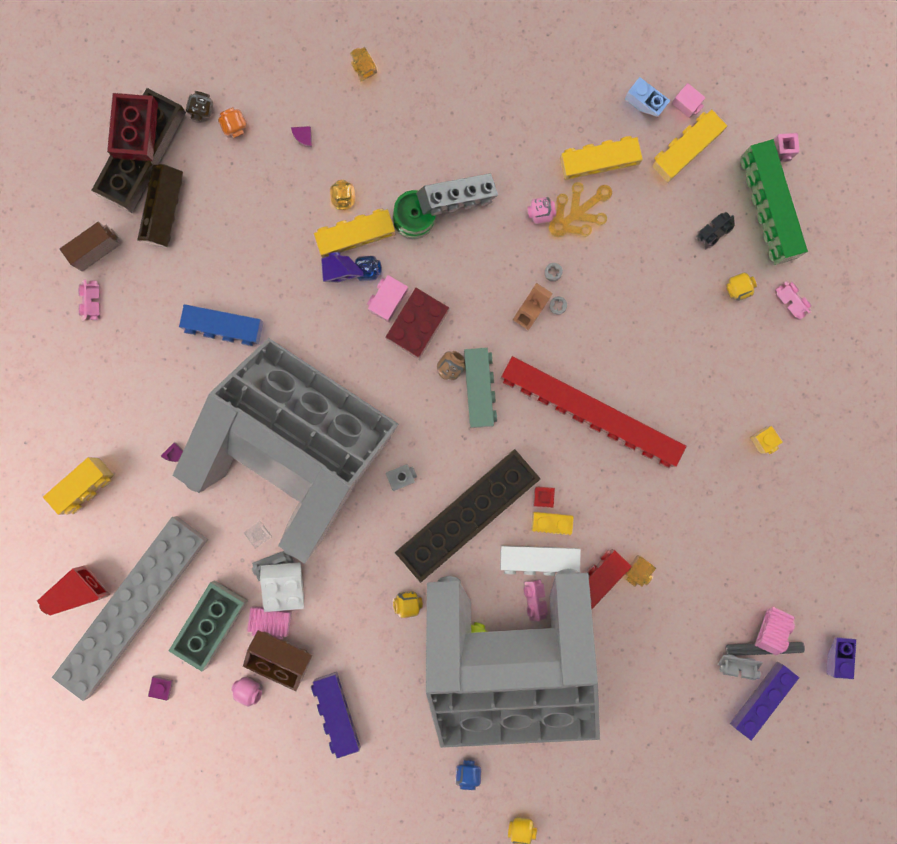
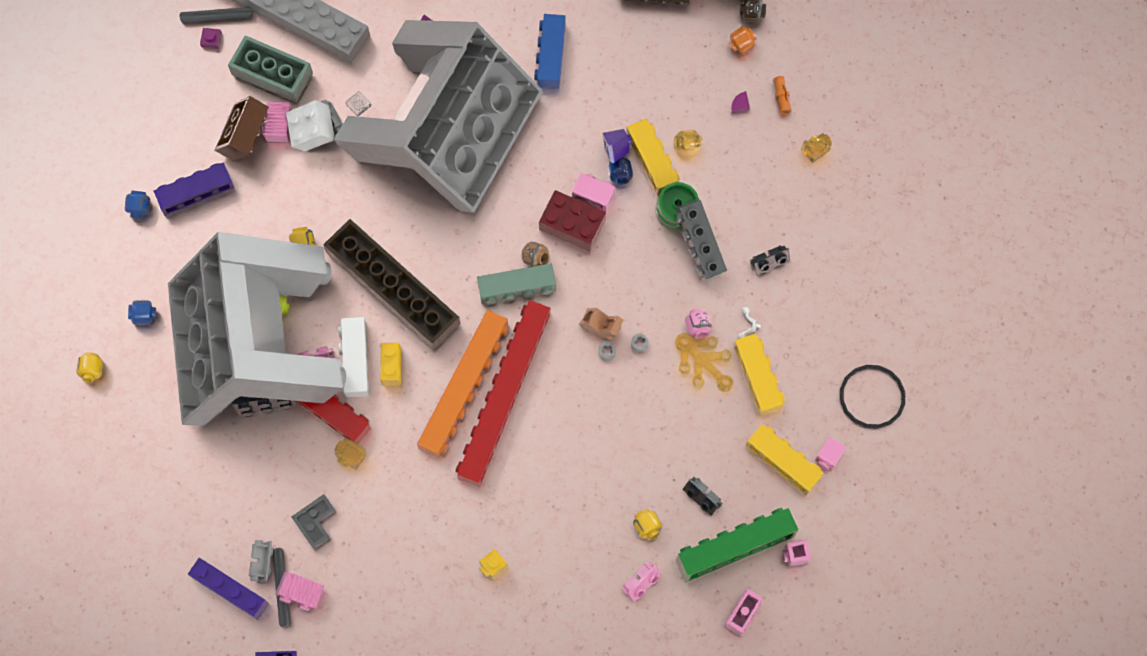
camera: 85 degrees right, 15 degrees down
bright pink head [231,677,262,707] -> none
light grey brick [386,464,417,491] -> none
red plate [533,487,555,508] -> none
light blue slope [625,77,671,117] -> none
none -> blue head [124,190,150,218]
none -> dark grey axle [179,7,252,23]
none -> dark grey plate [291,494,336,550]
none -> orange brick [417,309,510,458]
none -> bright pink brick [724,589,763,636]
none -> white piece [738,307,761,339]
none -> black hinge [750,245,790,276]
none -> orange pin [773,76,792,114]
none -> black piece [840,365,905,428]

